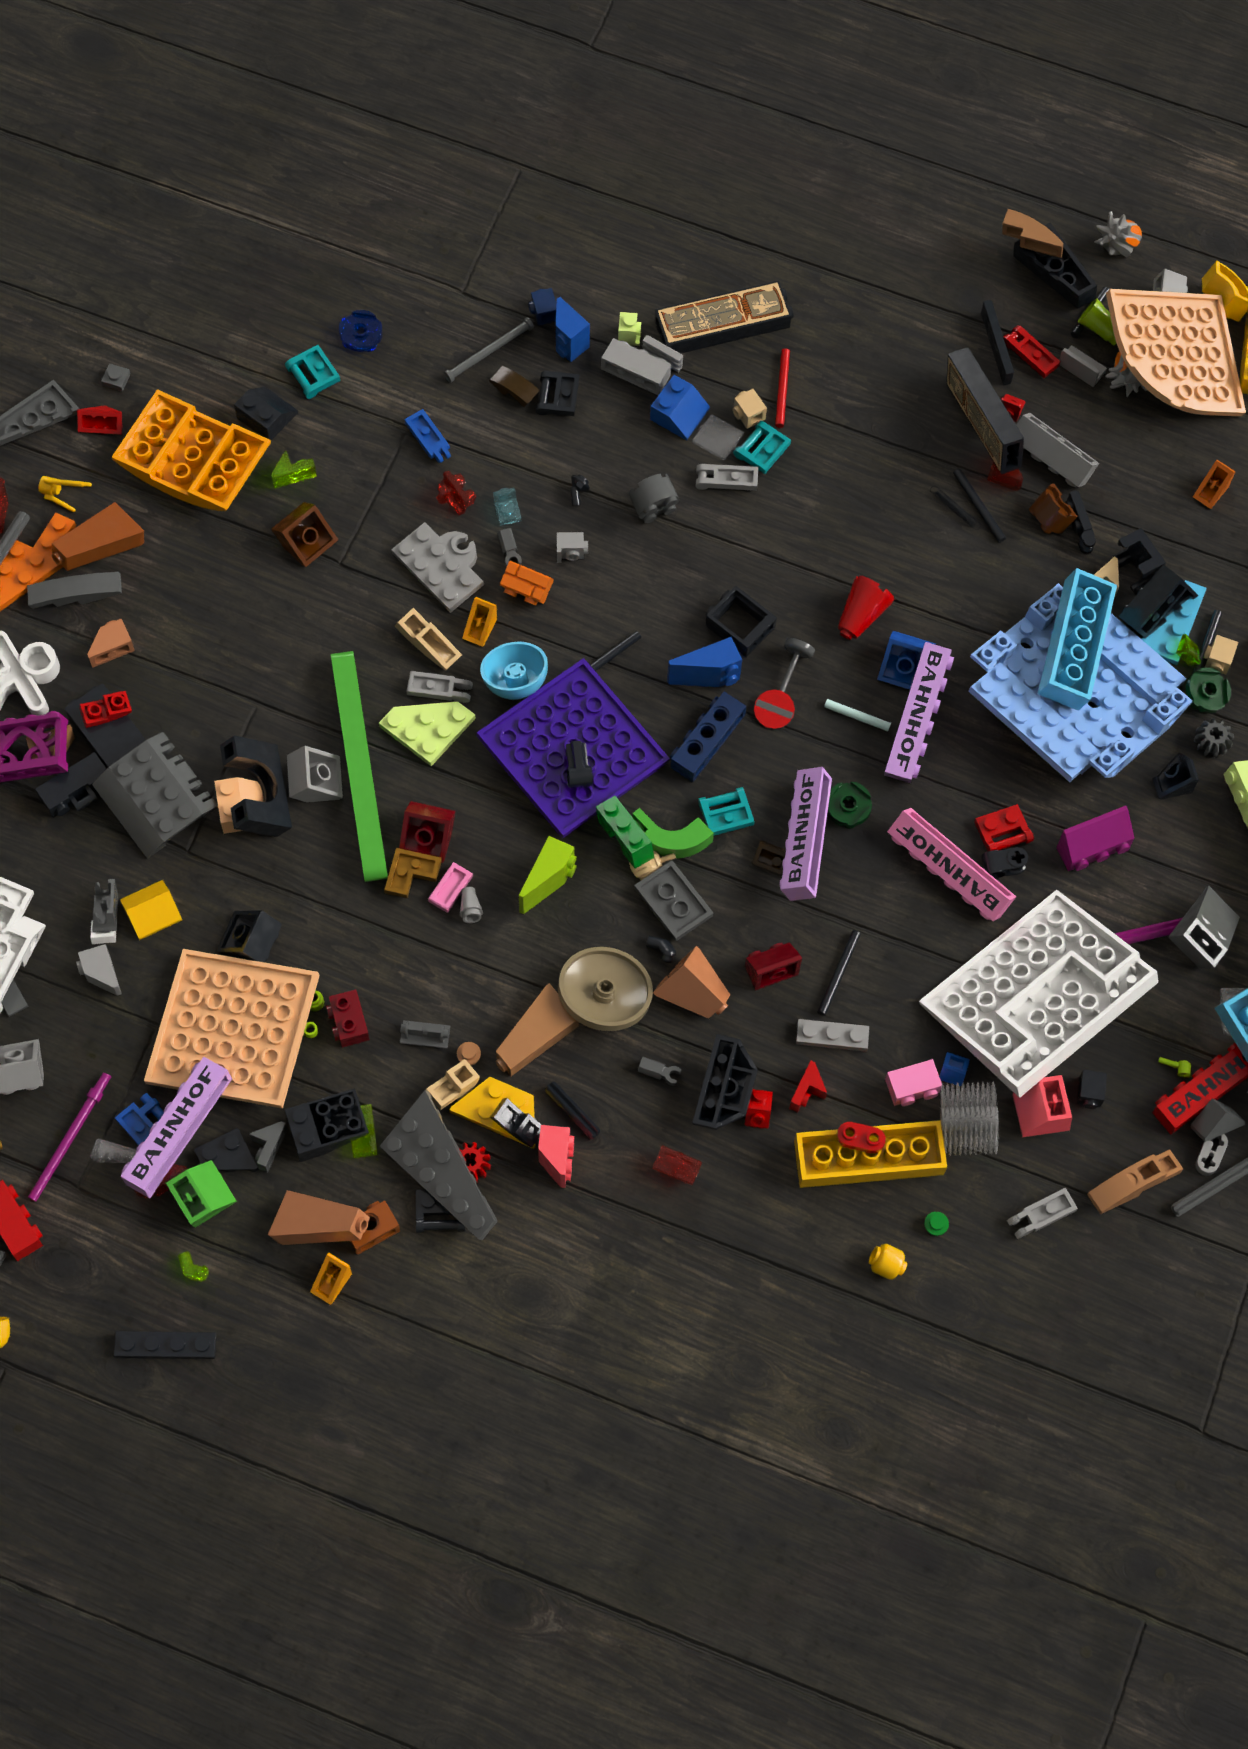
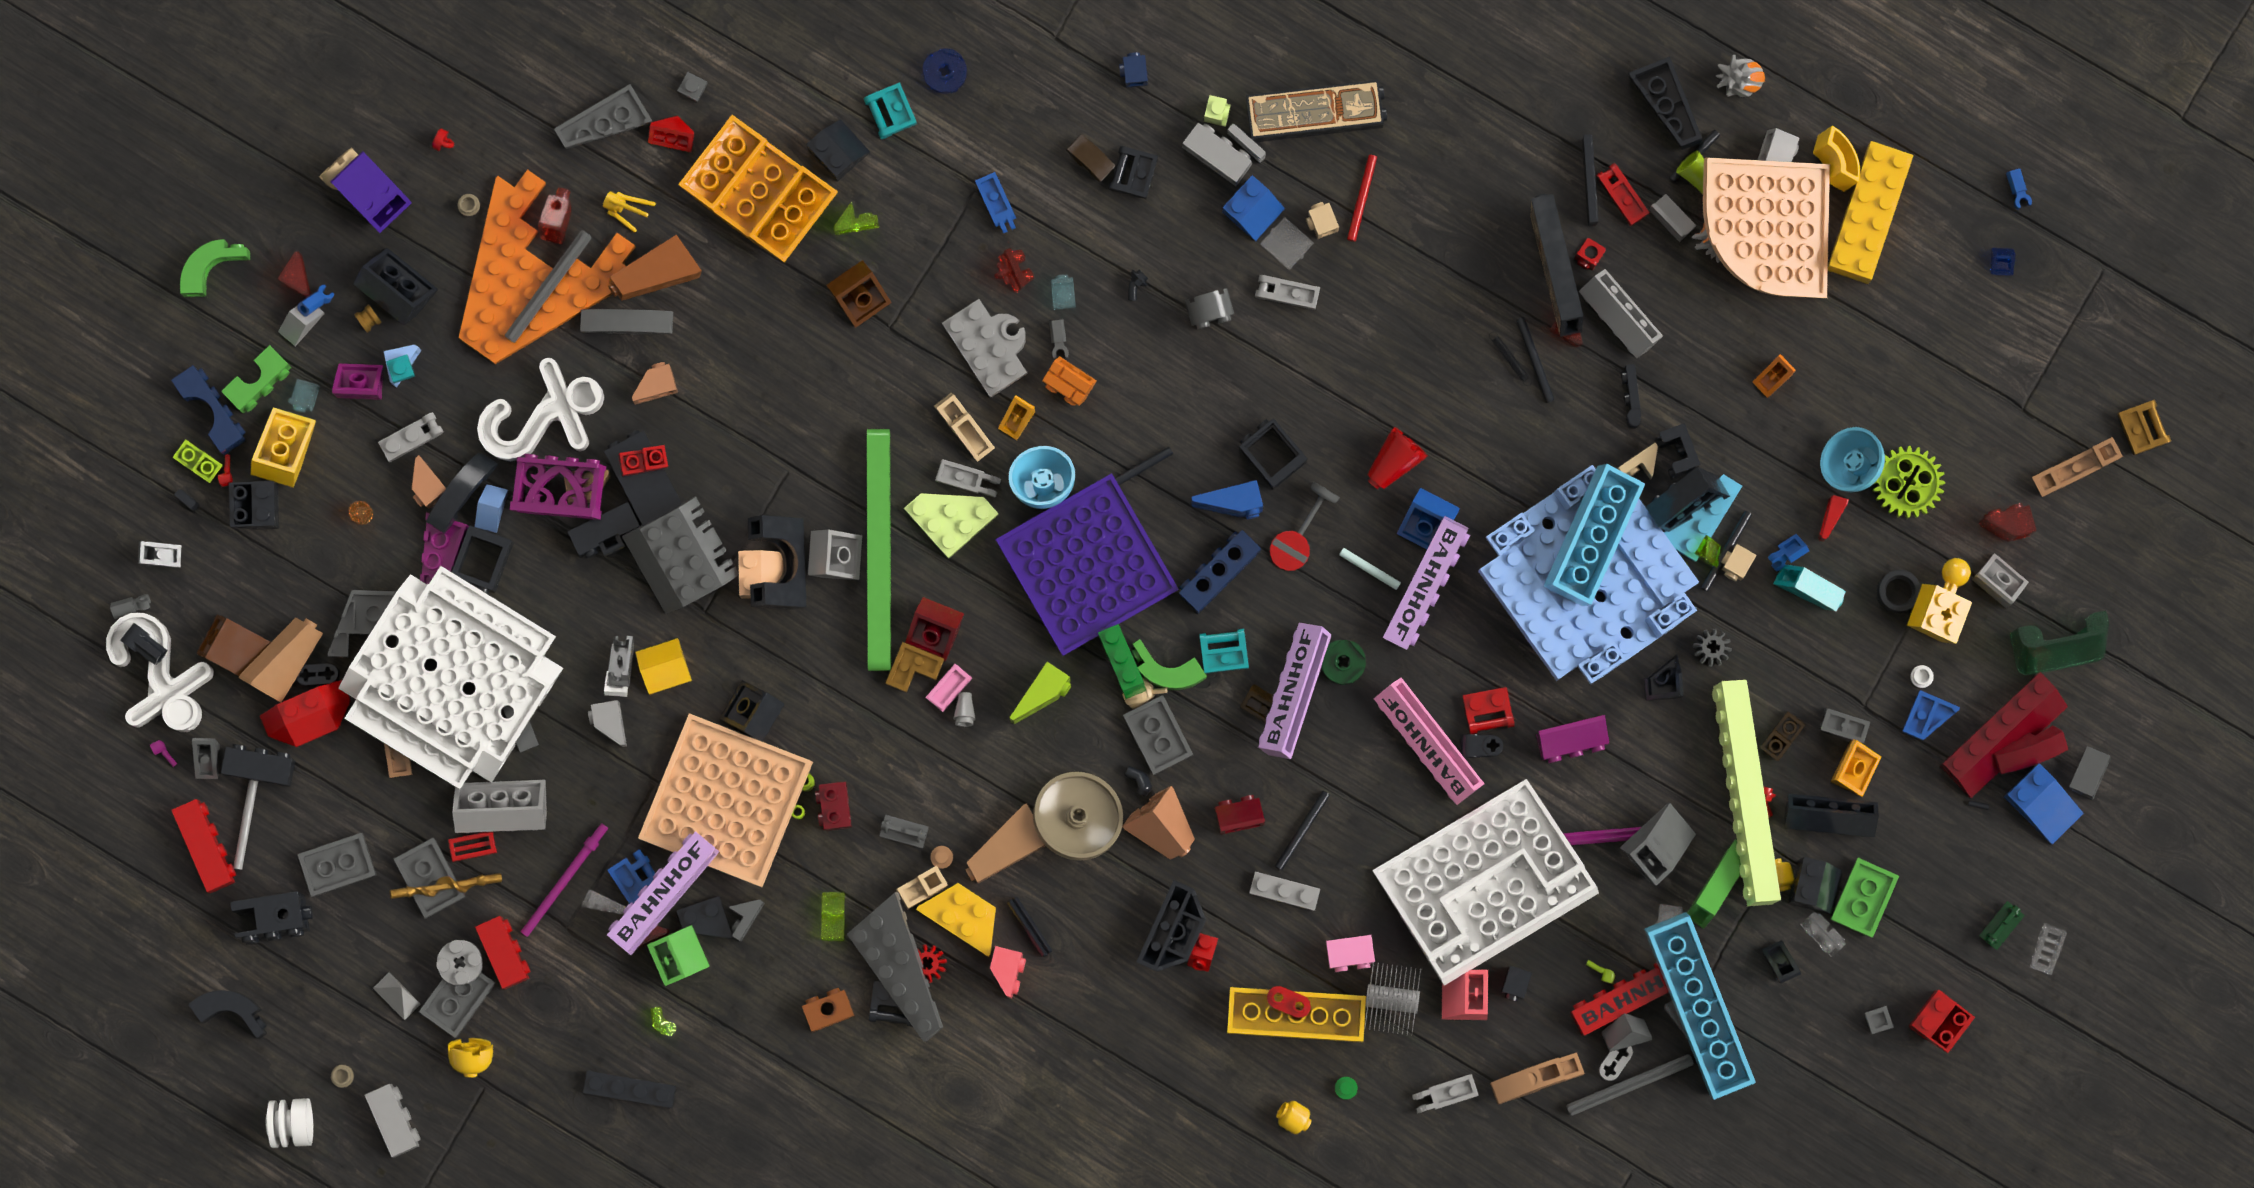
camera: 15 degrees right, 15 degrees up
nougat slope [268,1190,370,1245] -> none
black slope [285,1088,369,1162] -> none
light orange slope [310,1253,352,1305] -> none
dark grey bar [443,317,534,383] -> none
black slope [490,1098,541,1147] -> none
blue slope [556,297,590,362] -> none
light grey brick [557,532,588,563] -> none
black piece [566,741,593,788] -> none
dark grey bar [638,1056,681,1086] -> none
clear red hips [652,1145,702,1185] -> none
teal plate [733,421,791,474] -> none
red slope [789,1061,827,1113] -> none
blue slope [939,1052,970,1086] -> none
medium nougat slope [1002,209,1063,258] -> none
reddish brown cylinder [1029,483,1078,534] -> none
dark green plate [1186,667,1231,713] -> none

